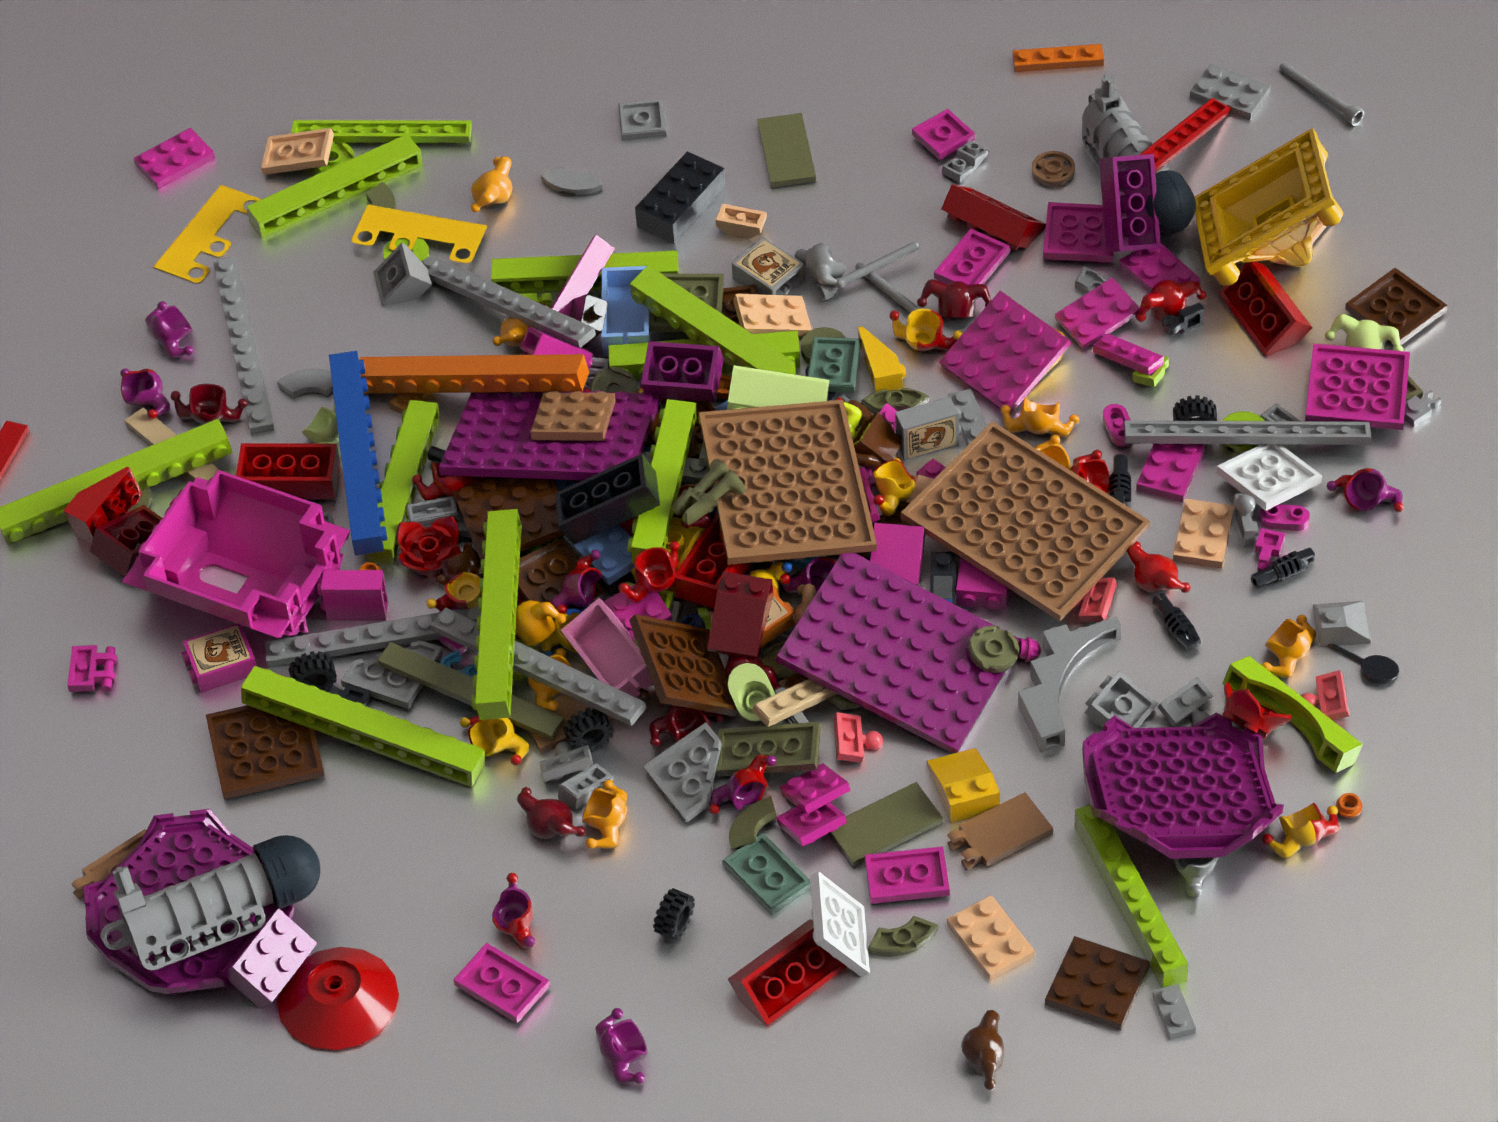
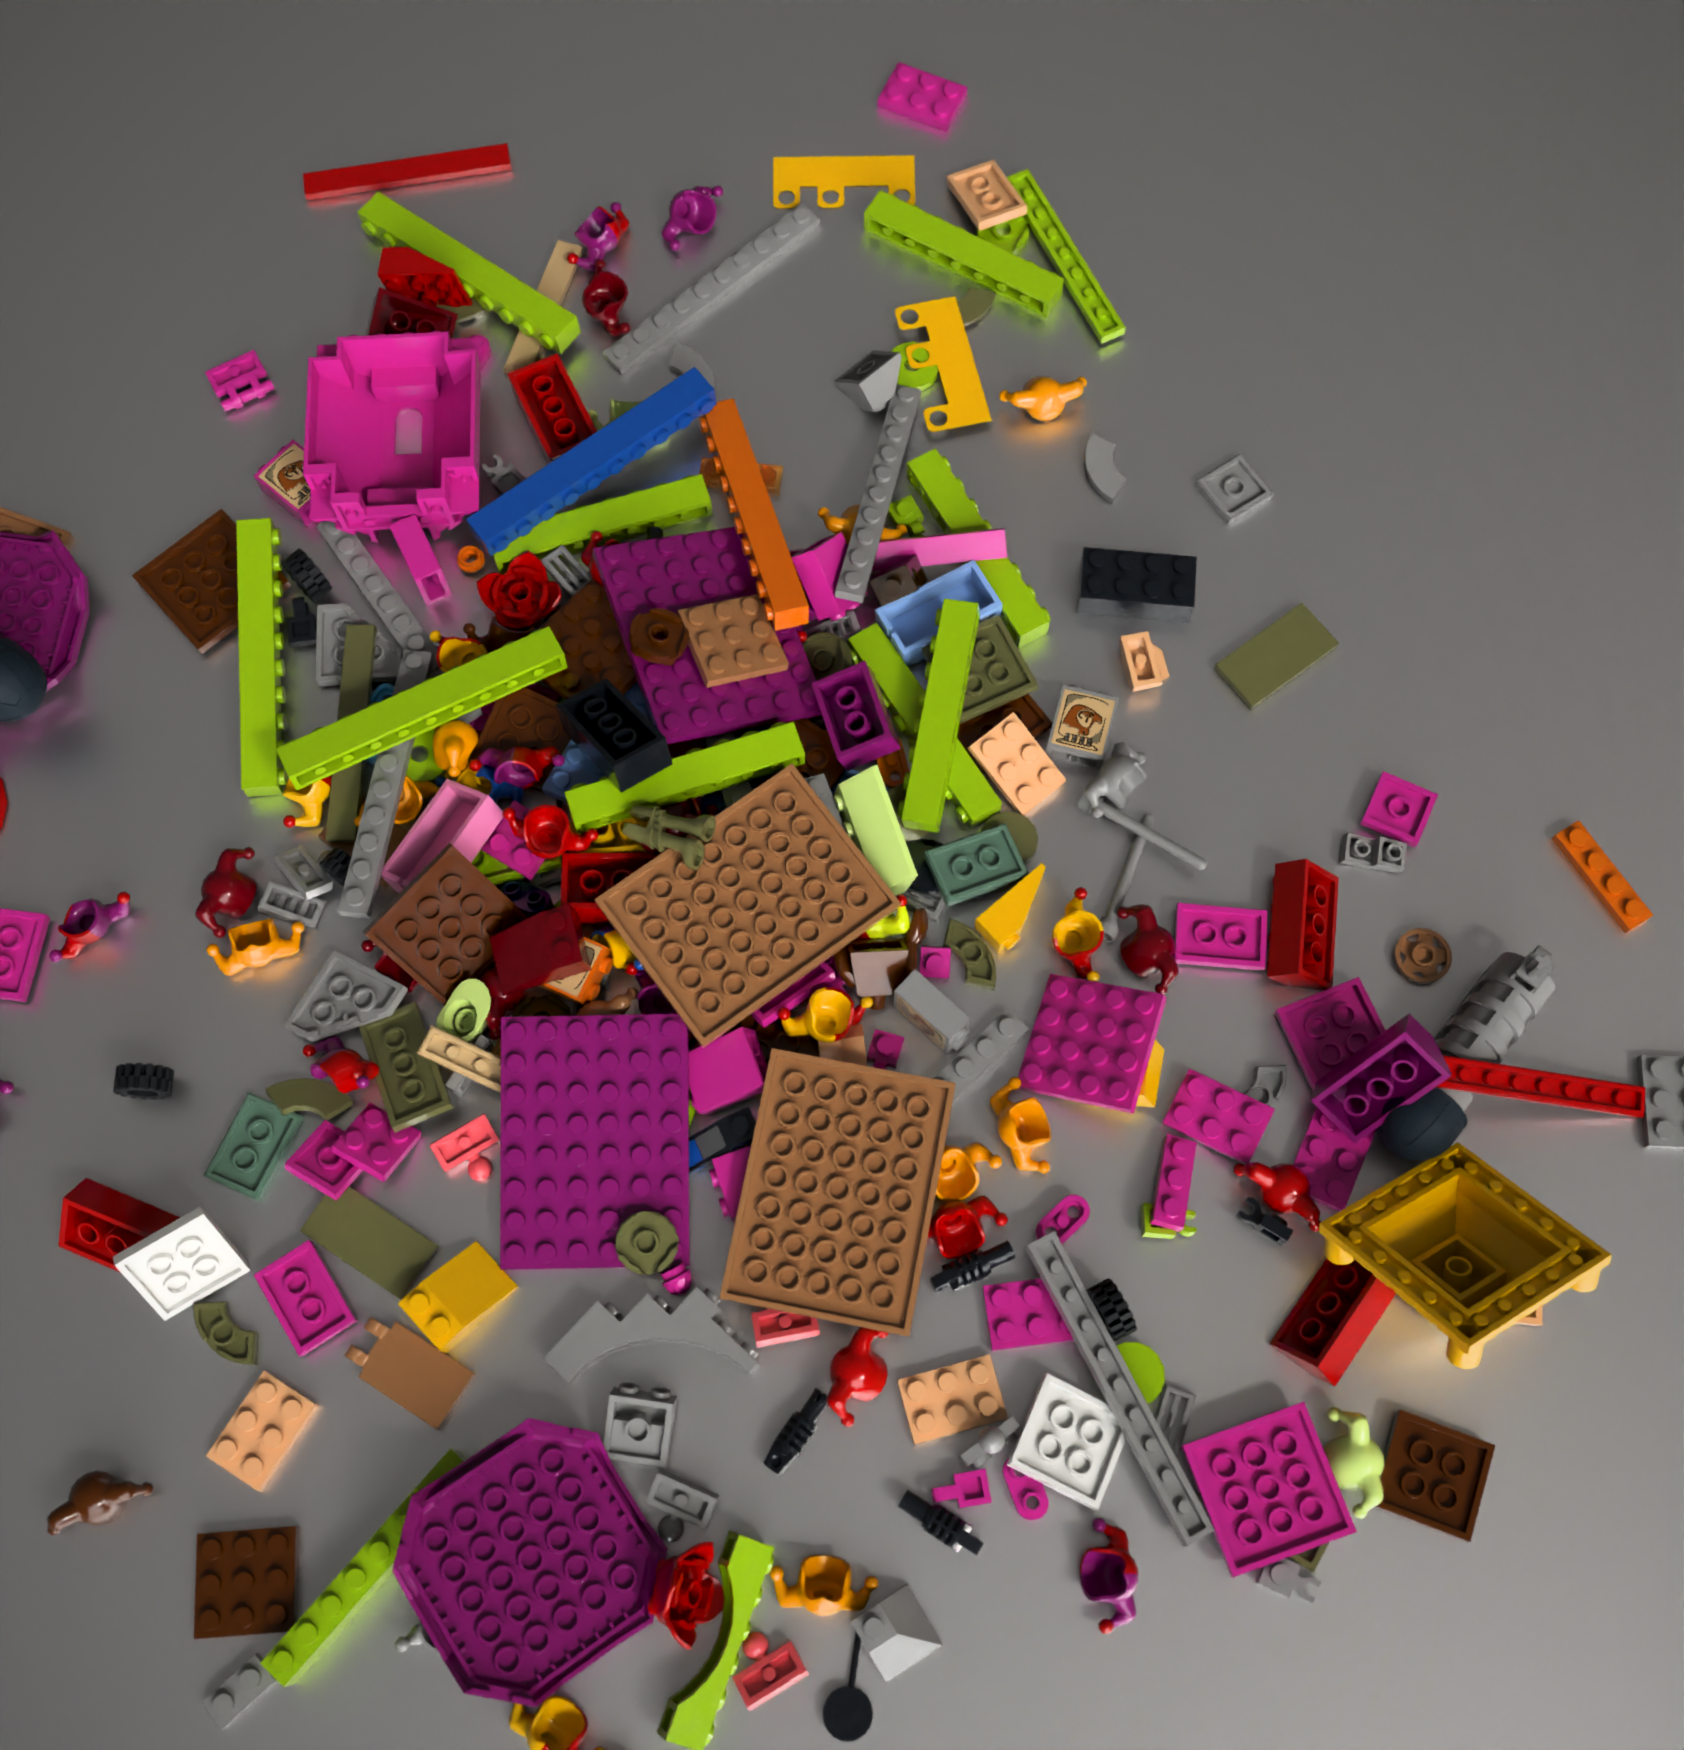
camera: 60 degrees right, 20 degrees up
none -> reddish brown plate [629,608,689,666]

